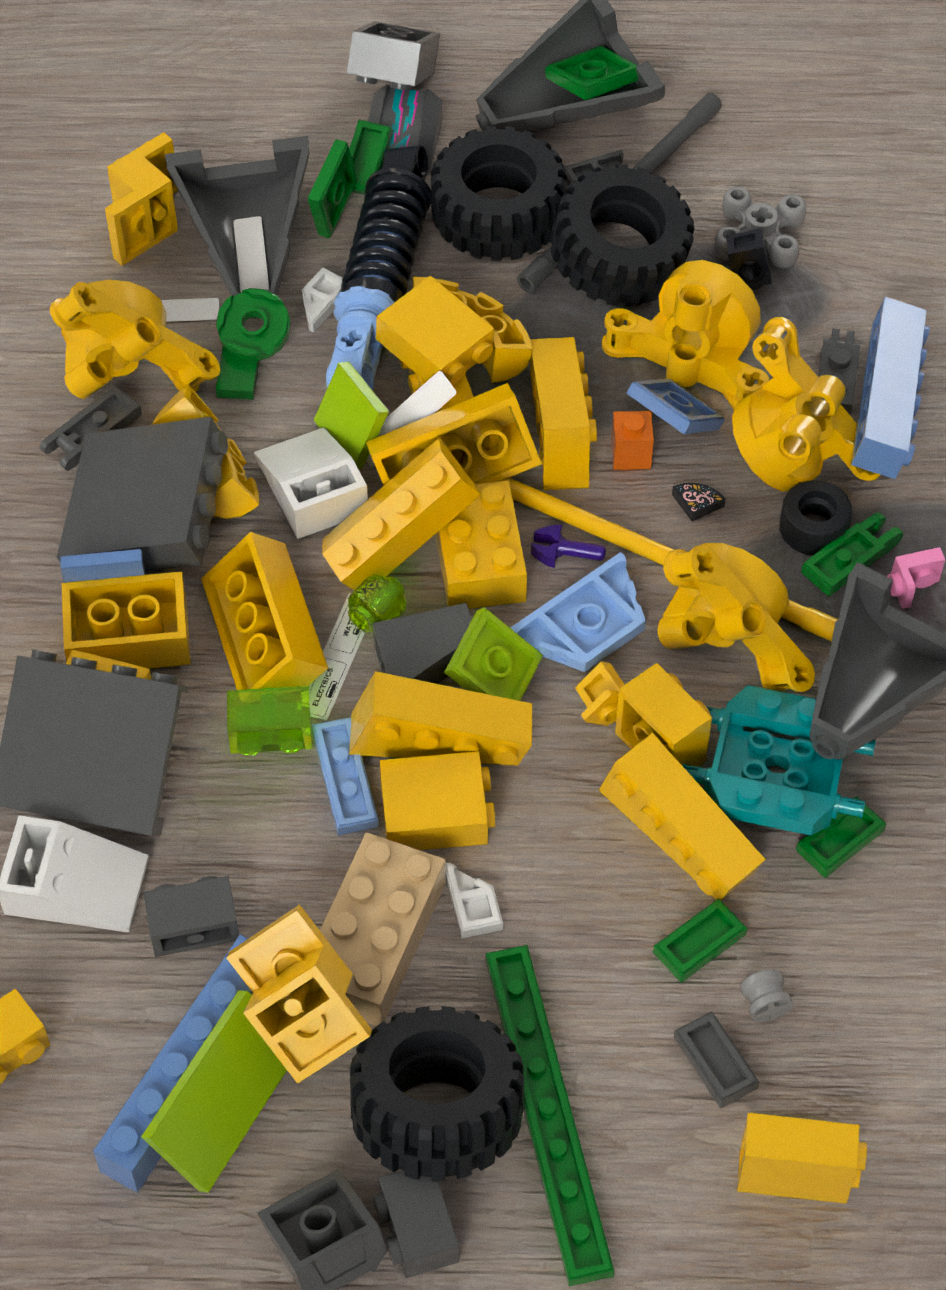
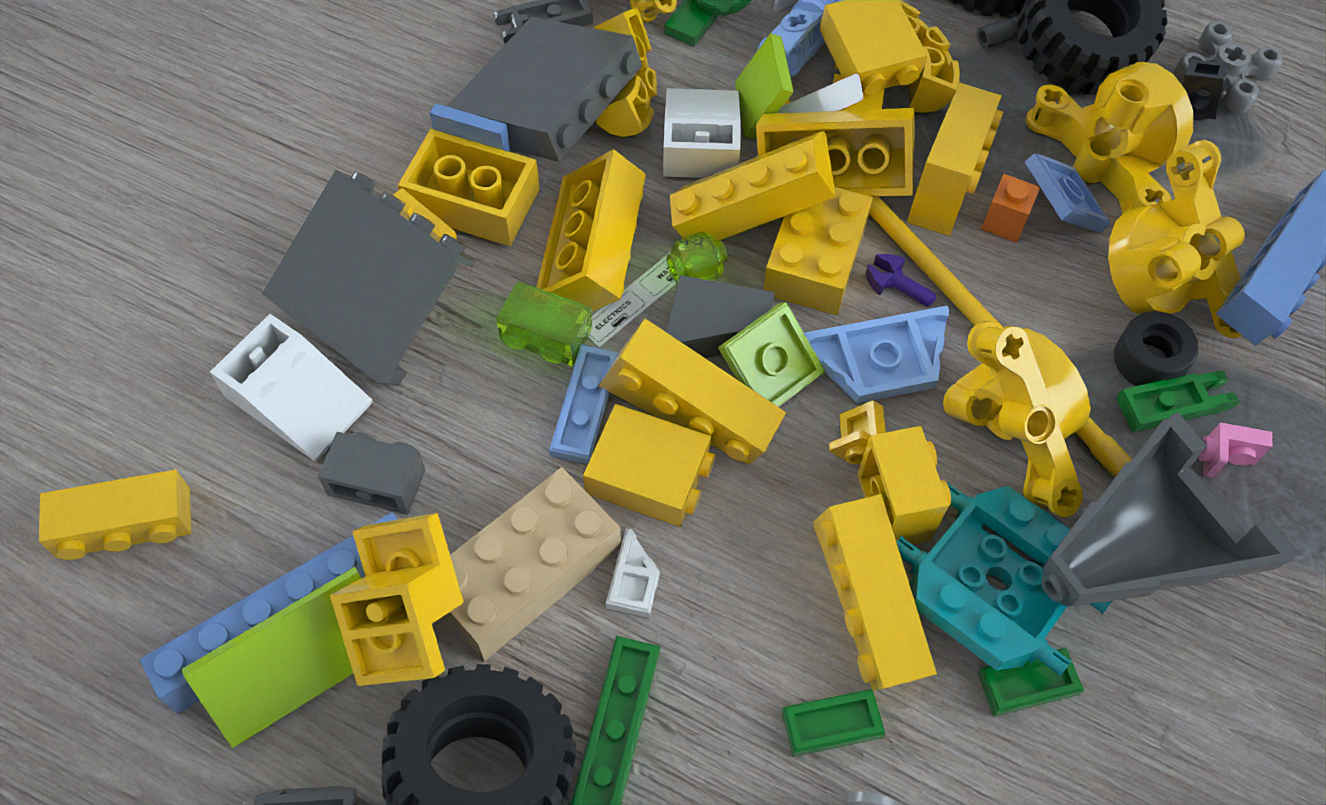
camera: 25 degrees right, 5 degrees up
black tile [672,483,726,521] -> none
dark grey hinge [818,328,861,415] -> none

